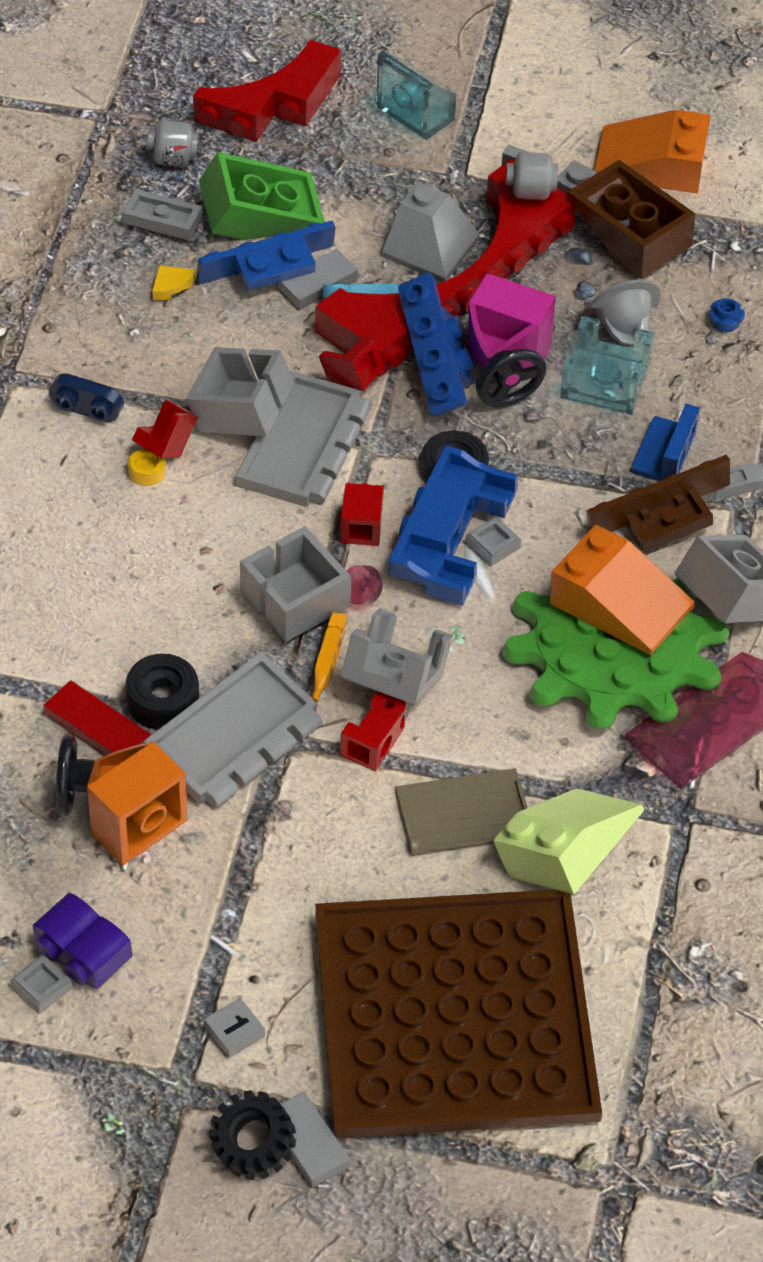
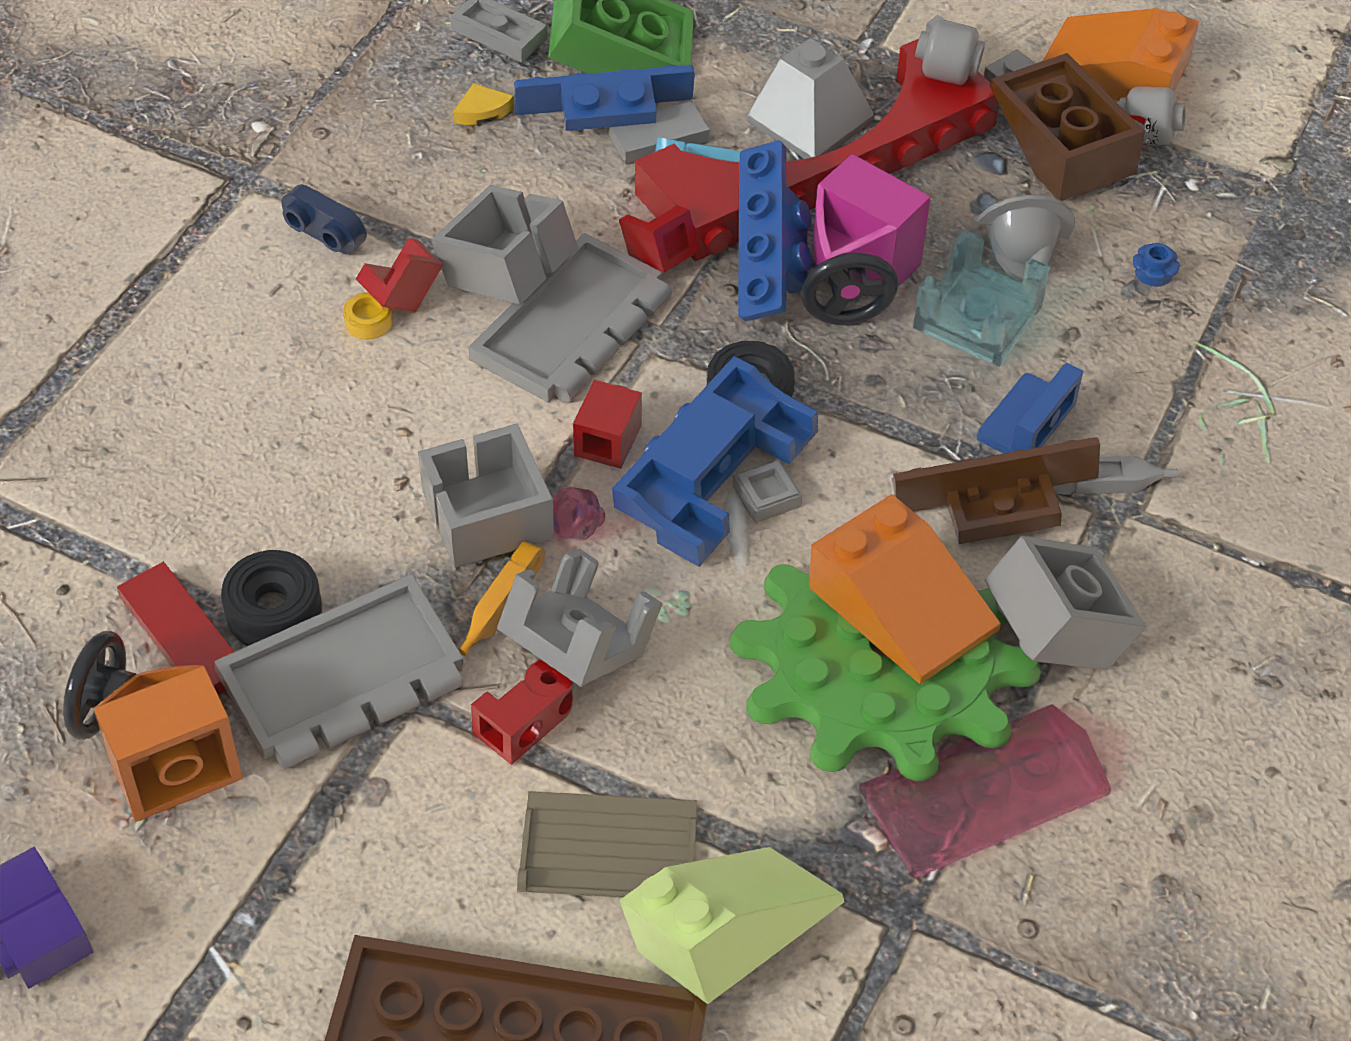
camera: 15 degrees right, 0 degrees up
none -> light grey head [1119,86,1186,147]

